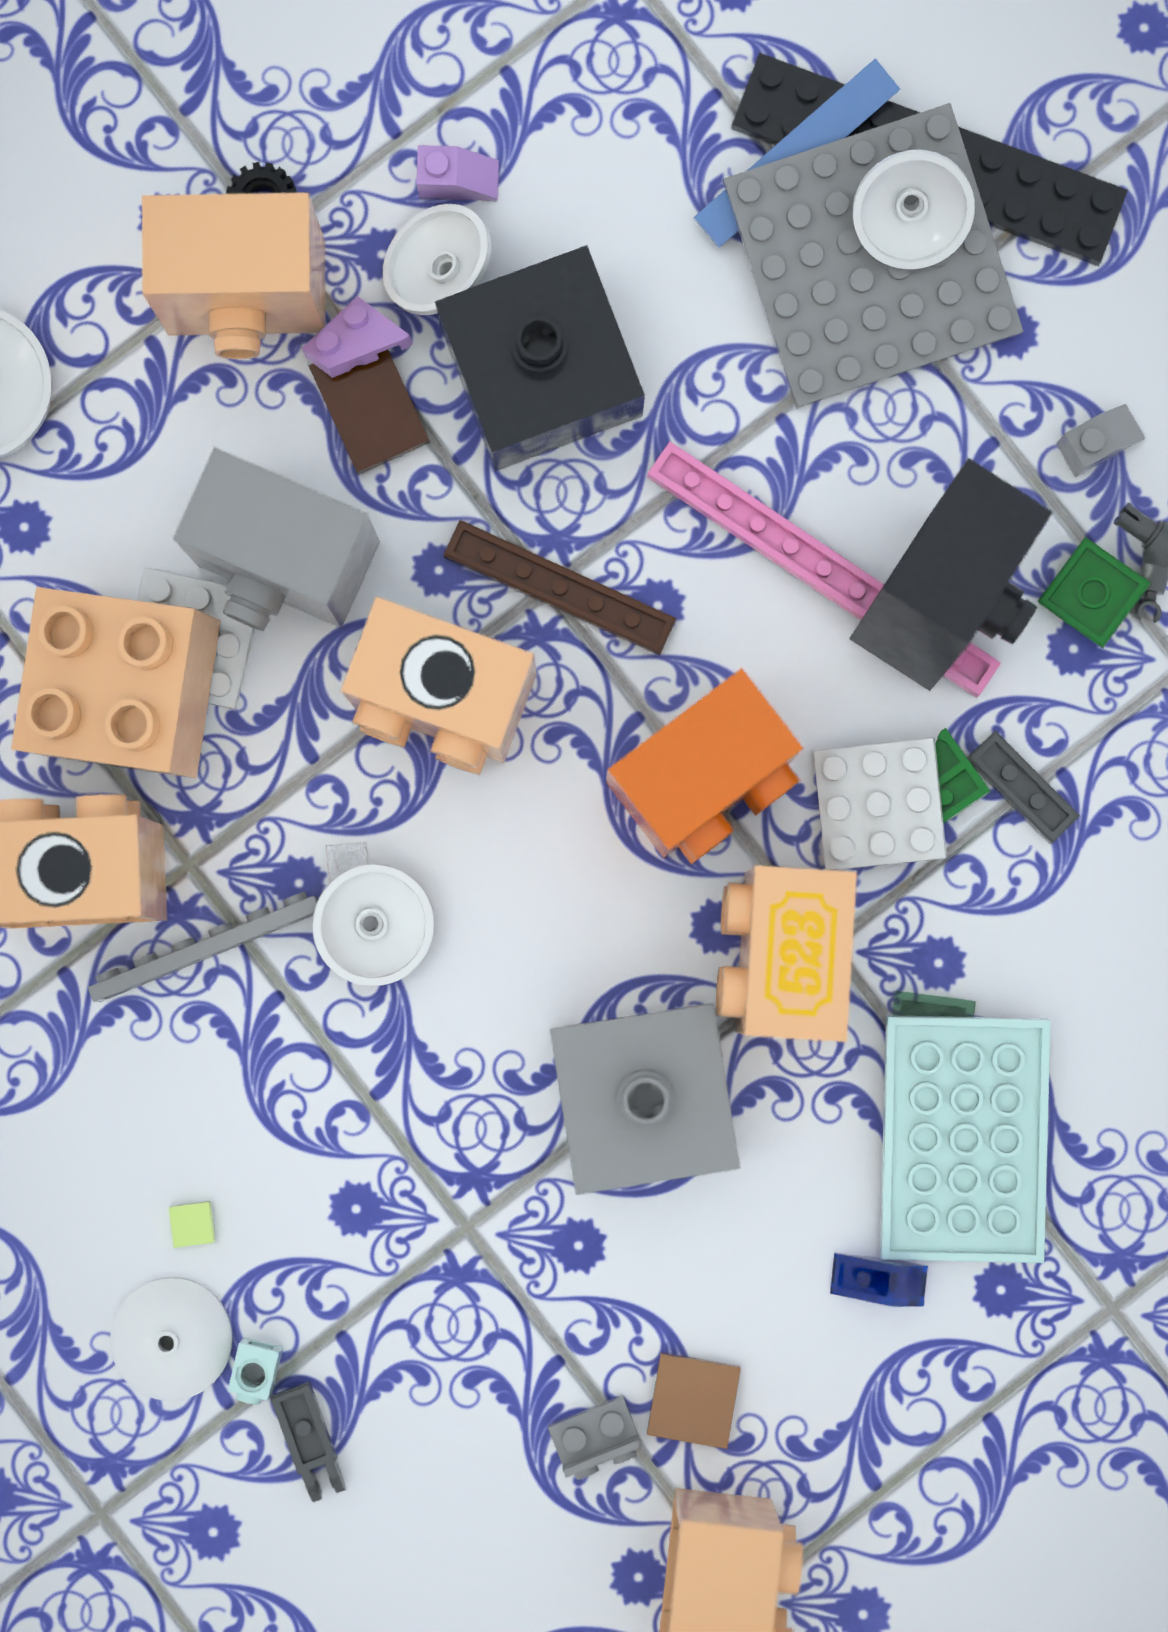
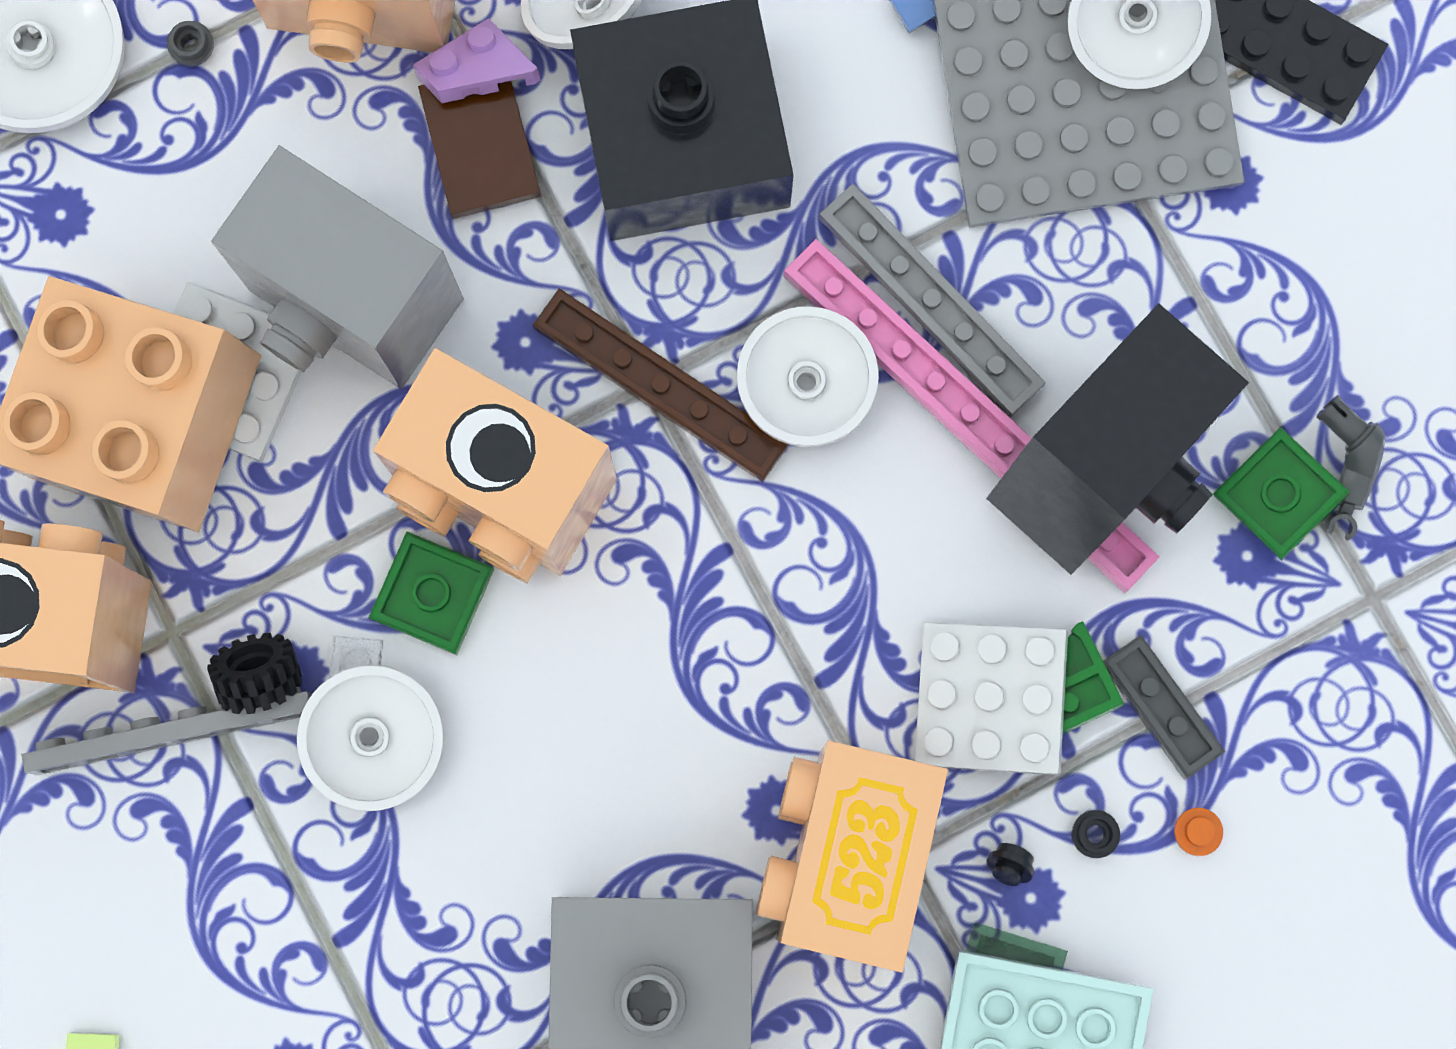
camera: 10 degrees right, 5 degrees down
orange brick [606,668,803,864] -> none
light grey slope [1056,404,1145,477] -> none
none -> dark grey plate [167,21,214,67]
none -> black tyre [207,633,302,714]
none -> green tile [368,531,494,655]
none -> white dish [737,306,879,447]
none -> light grey plate [819,183,1046,417]
none -> black plate [986,843,1034,886]
none -> black plate [1071,810,1120,858]
none -> orange plate [1174,808,1223,856]

